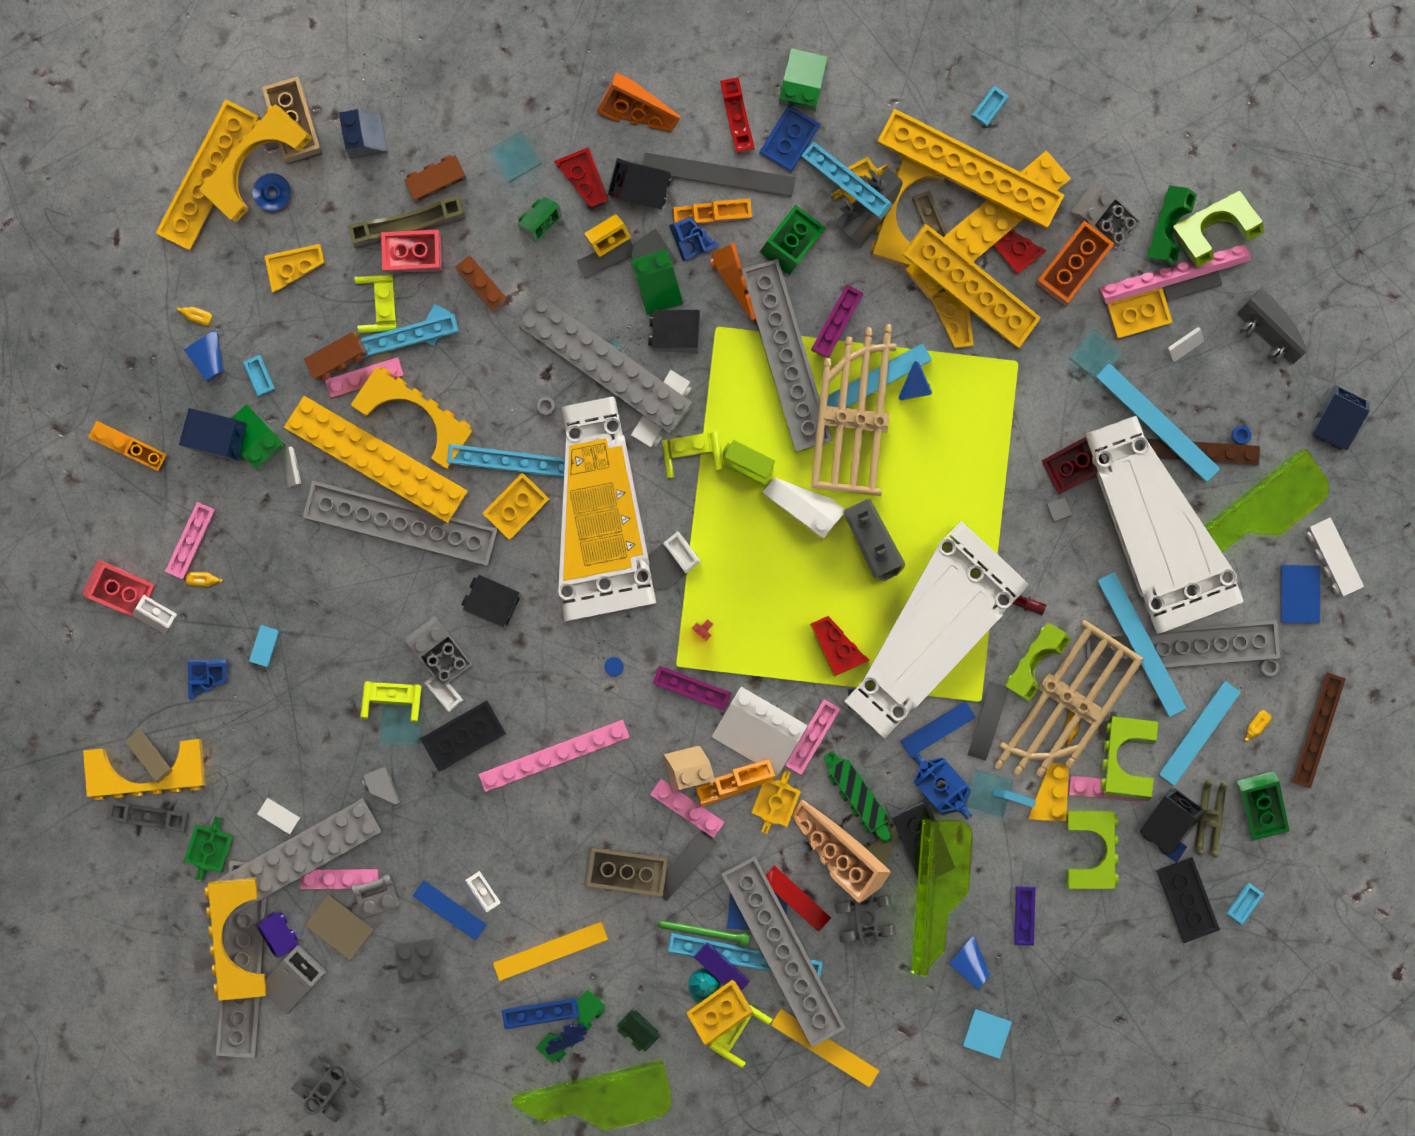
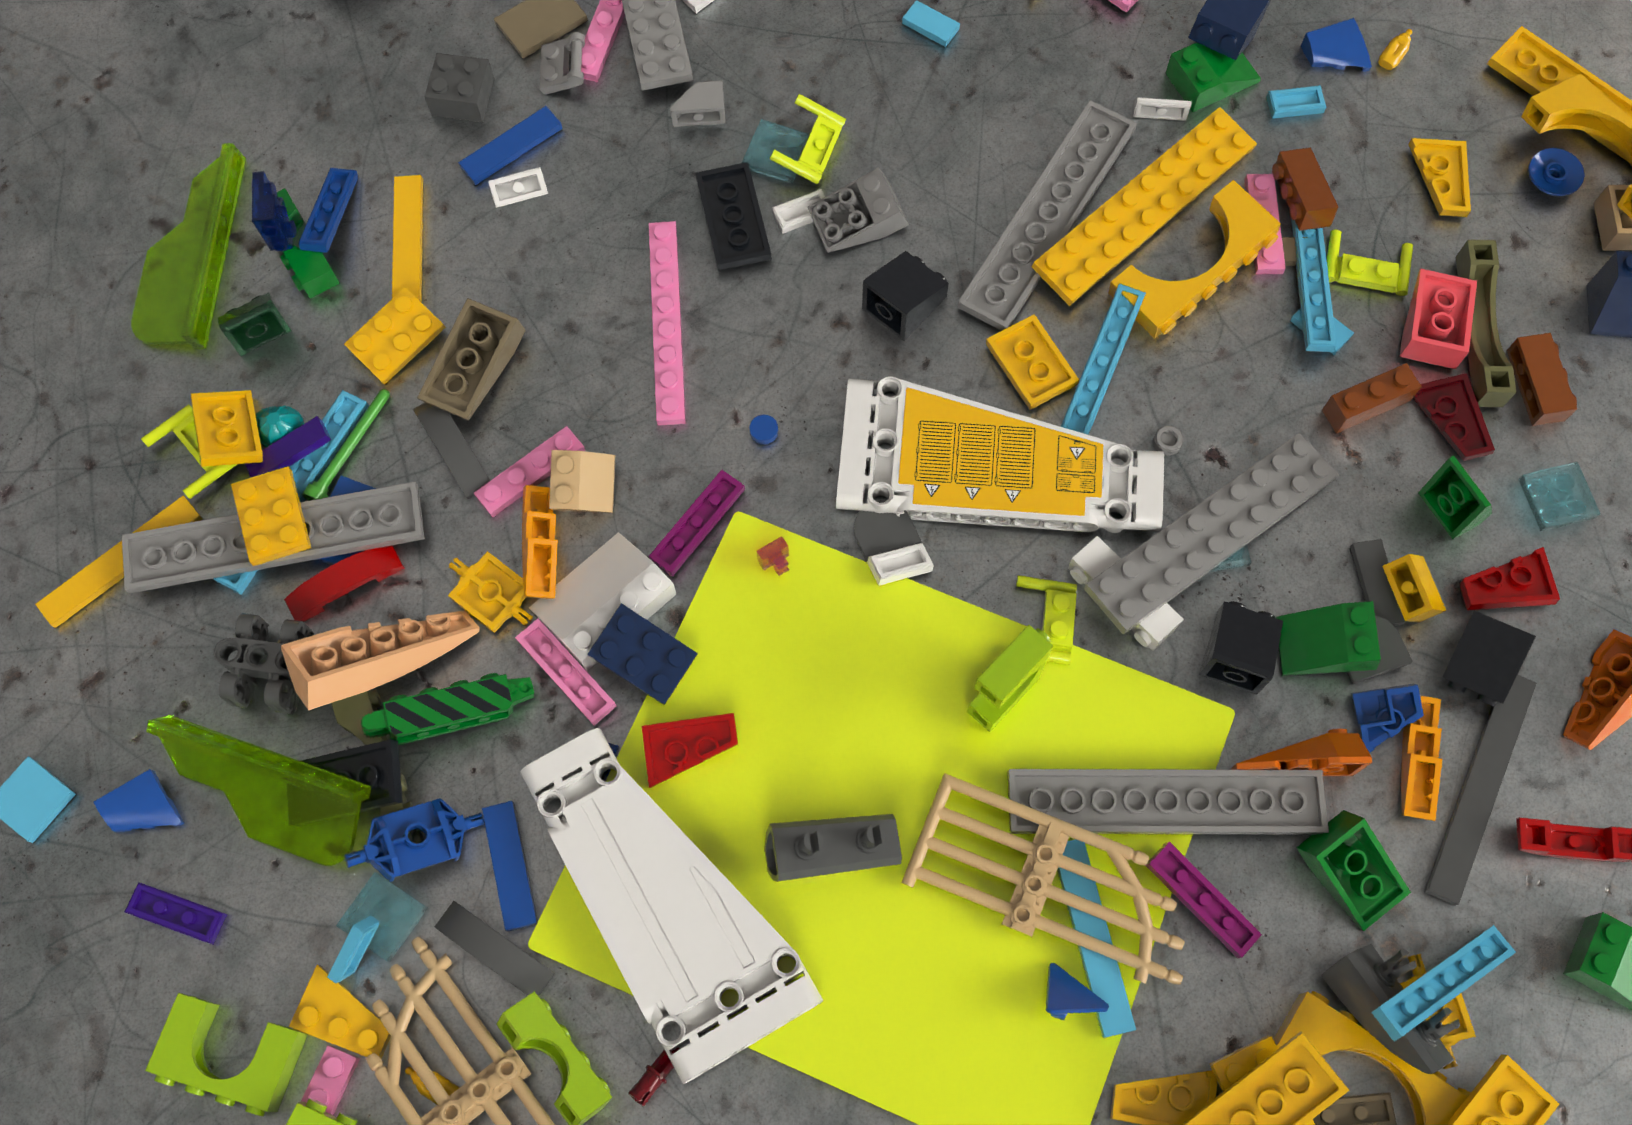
camera: 110 degrees right, 15 degrees down
blue tile [759,105,821,173] -> none
white wedge [762,478,845,540] -> none
none -> yellow plate [231,466,311,566]
none -> yellow plate [344,287,446,385]
none -> dark blue plate [587,603,698,705]
none -> dark red wing [1413,373,1495,461]

